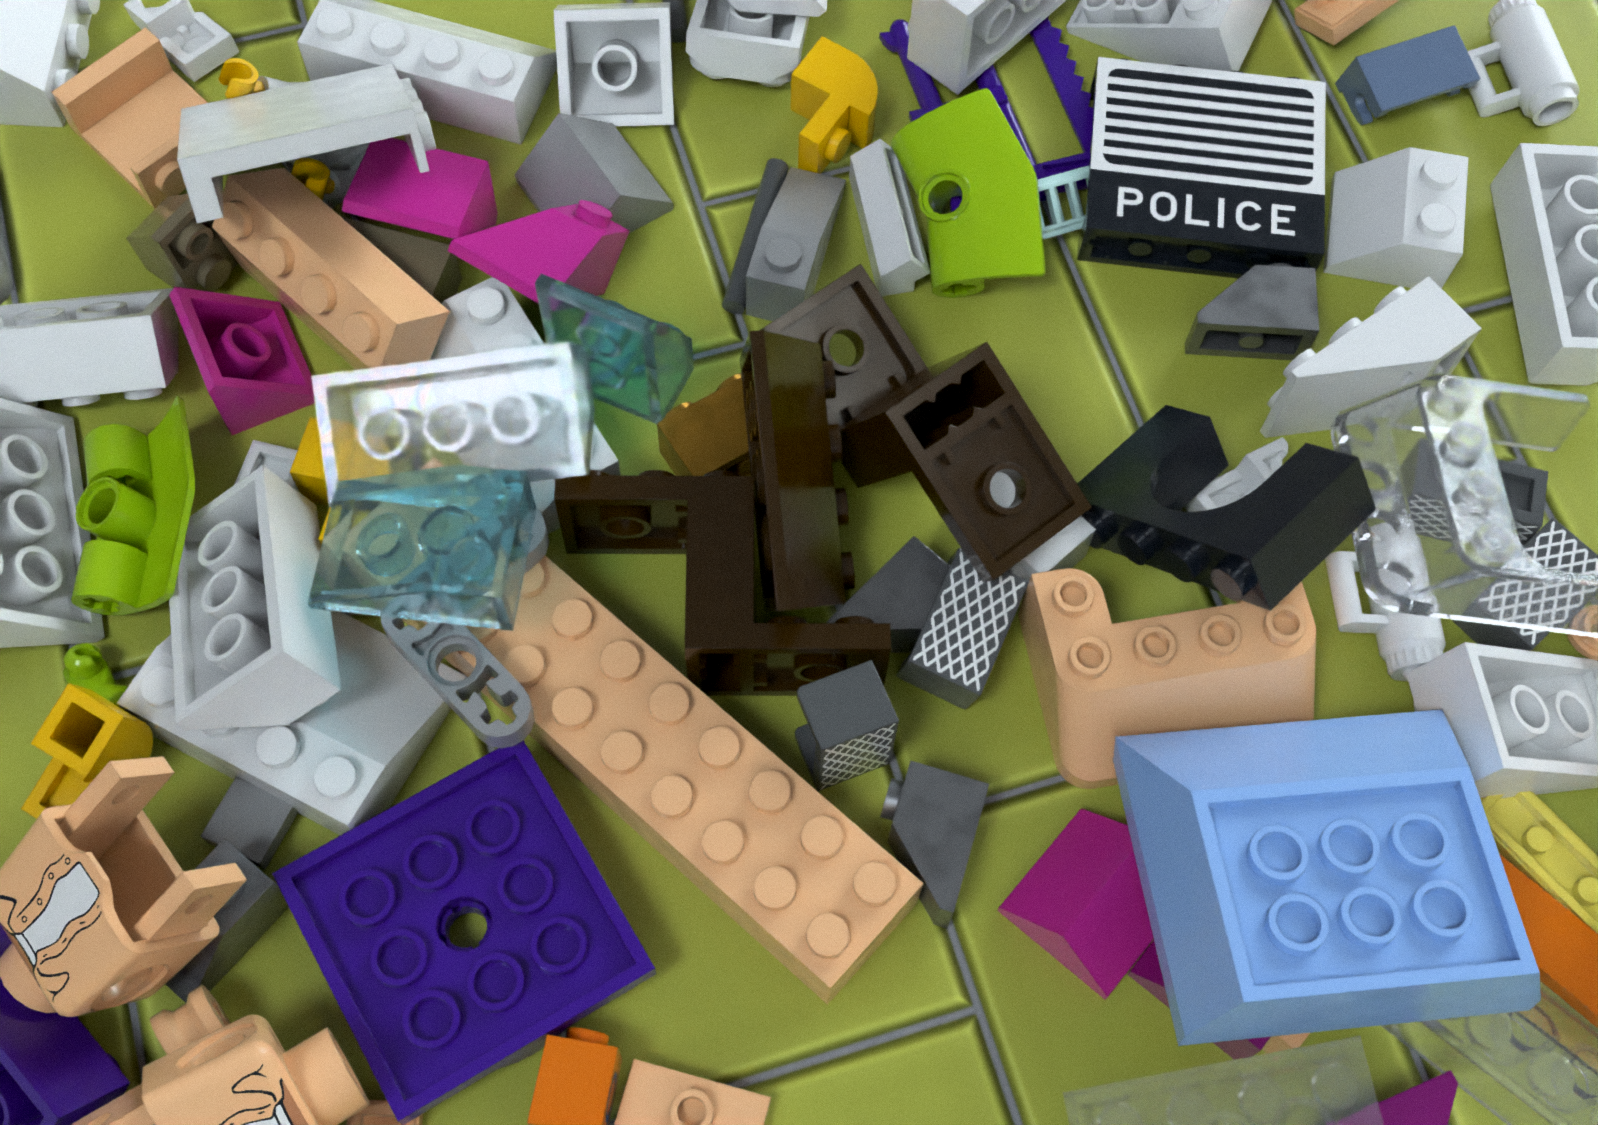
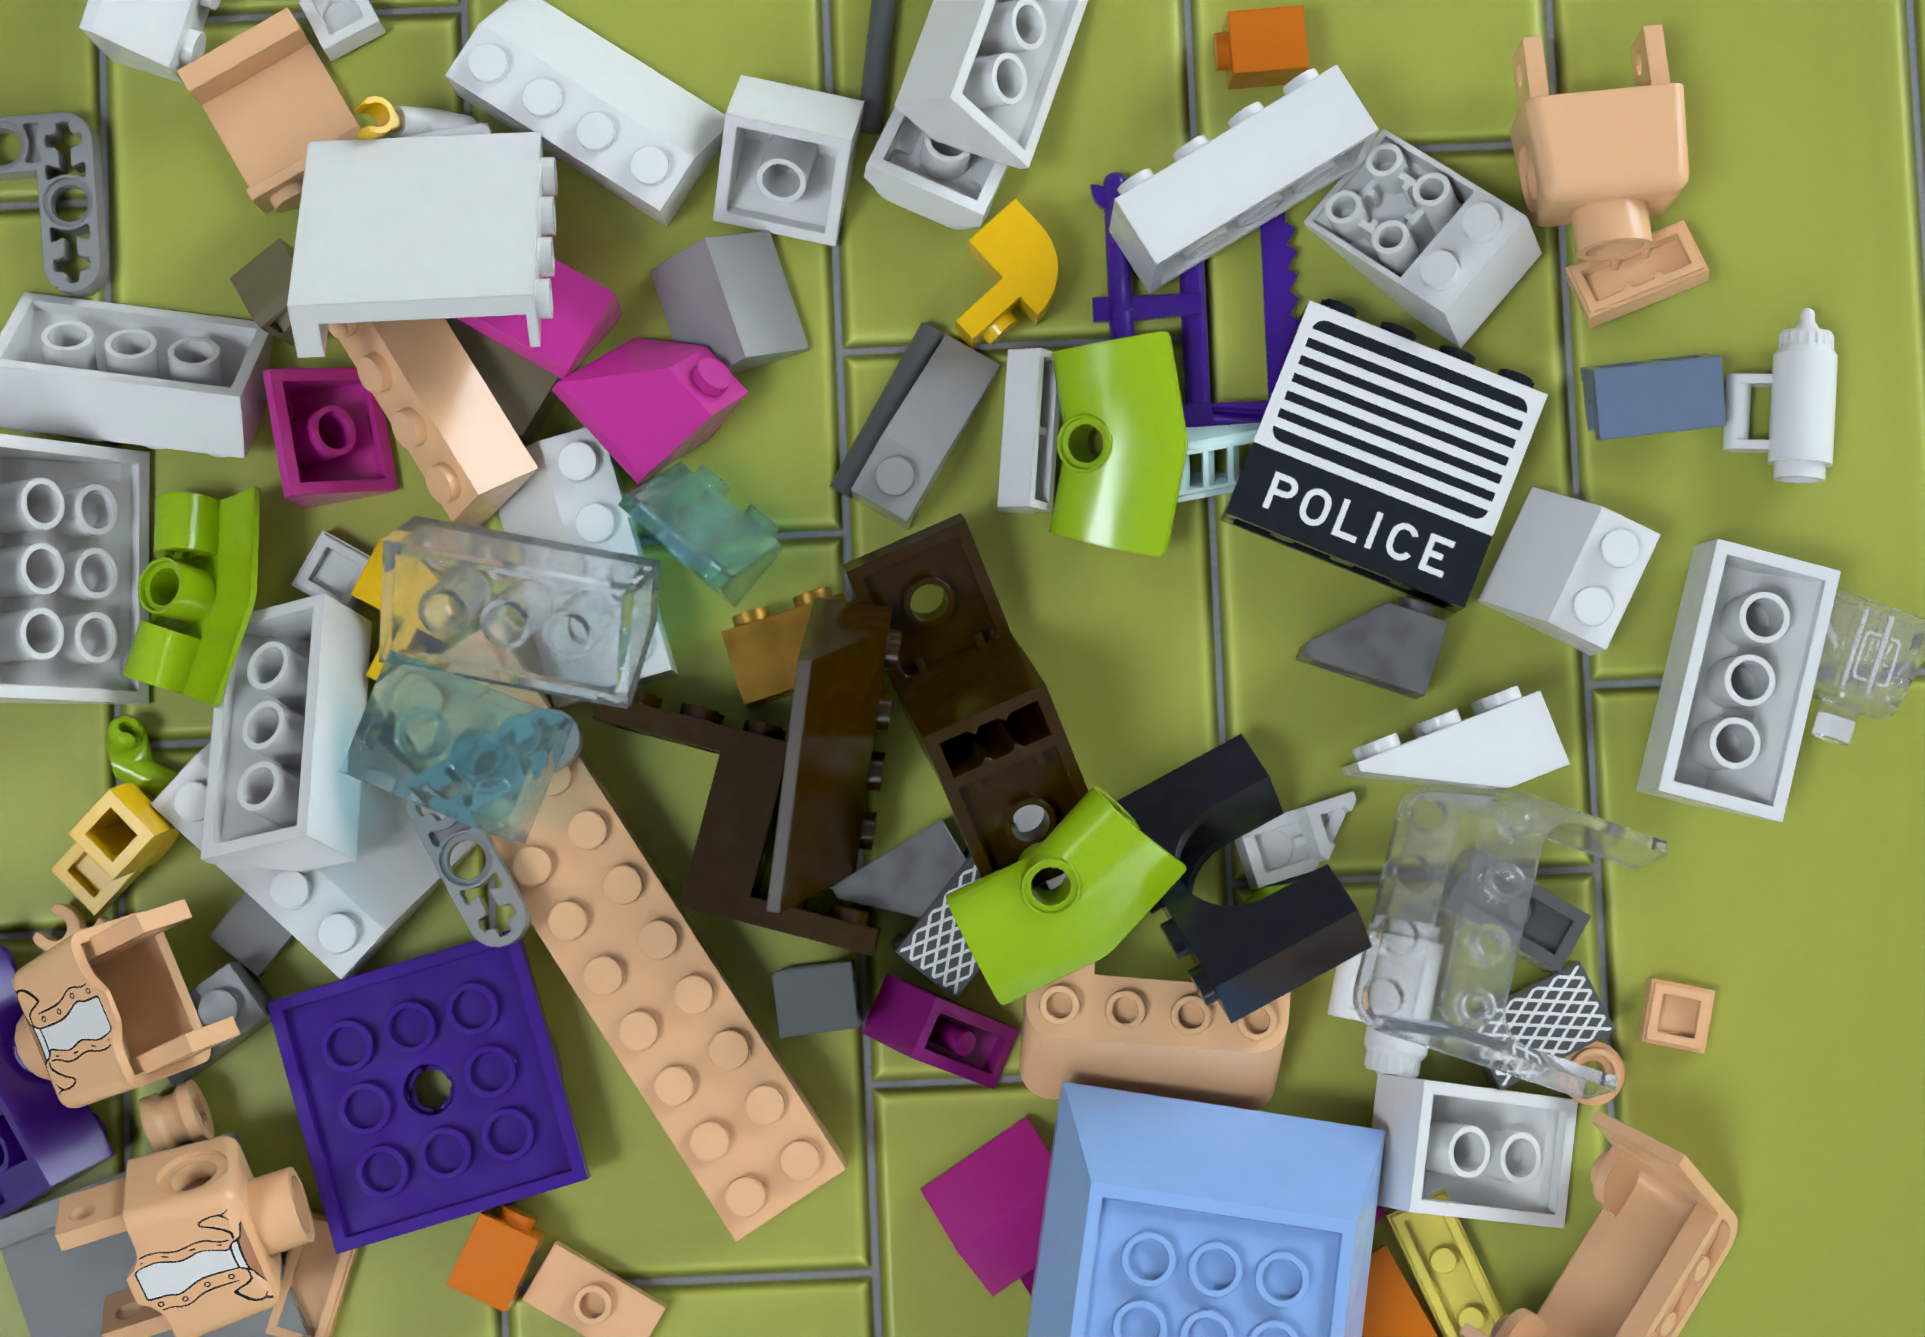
camera: 15 degrees right, 20 degrees up
flat silver slope [880,760,989,929] -> none
none -> magenta slope [861,973,1020,1089]
none -> lime panel [946,785,1186,1005]

